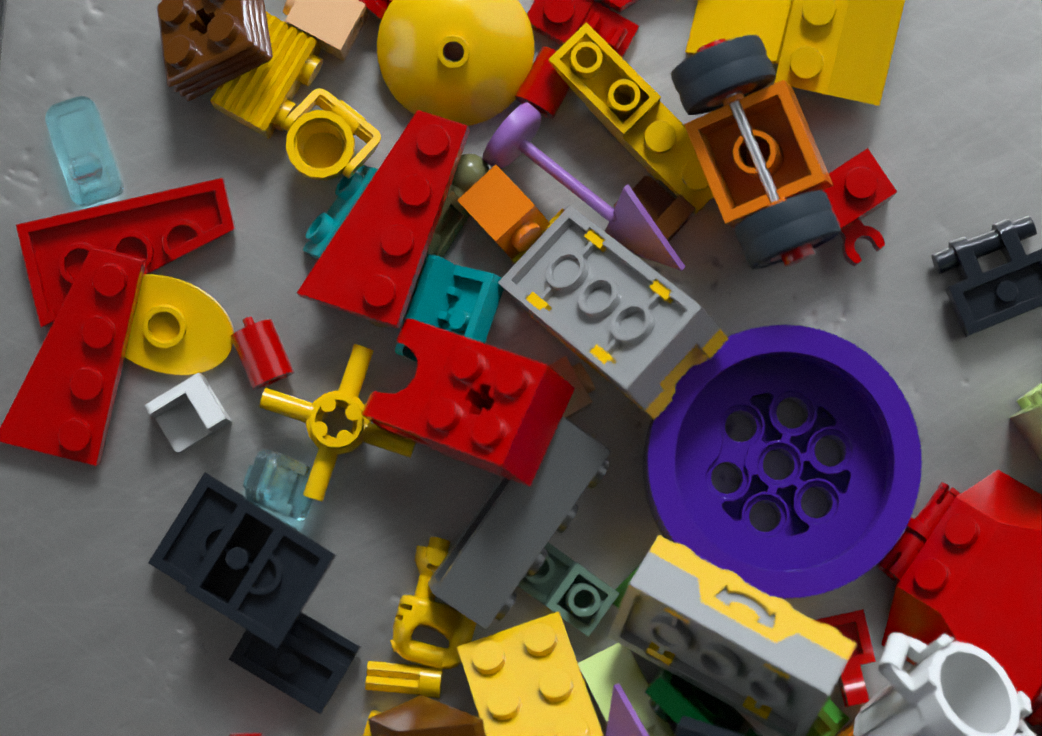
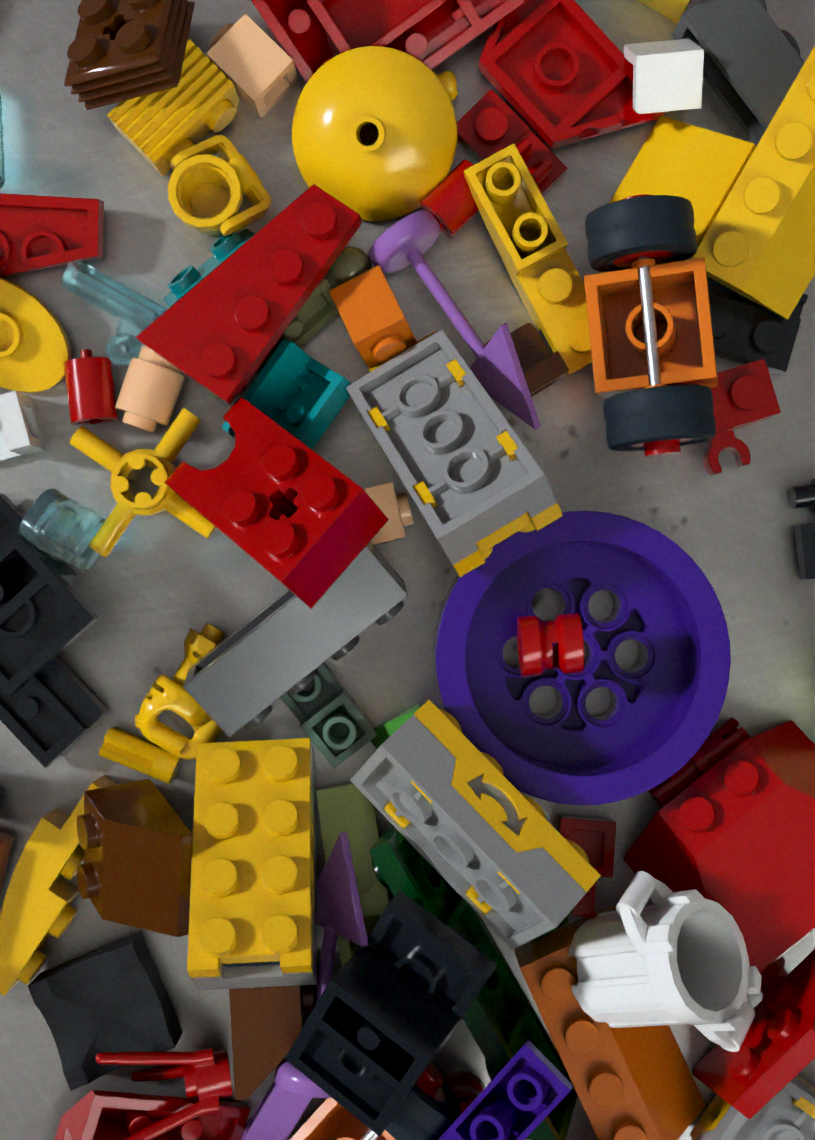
camera: 15 degrees right, 5 degrees up
none -> clear light blue piece [60,262,168,365]
none -> light nougat brick [115,346,185,433]
none -> red wheel [517,613,584,676]
none -> black plate [707,276,808,375]

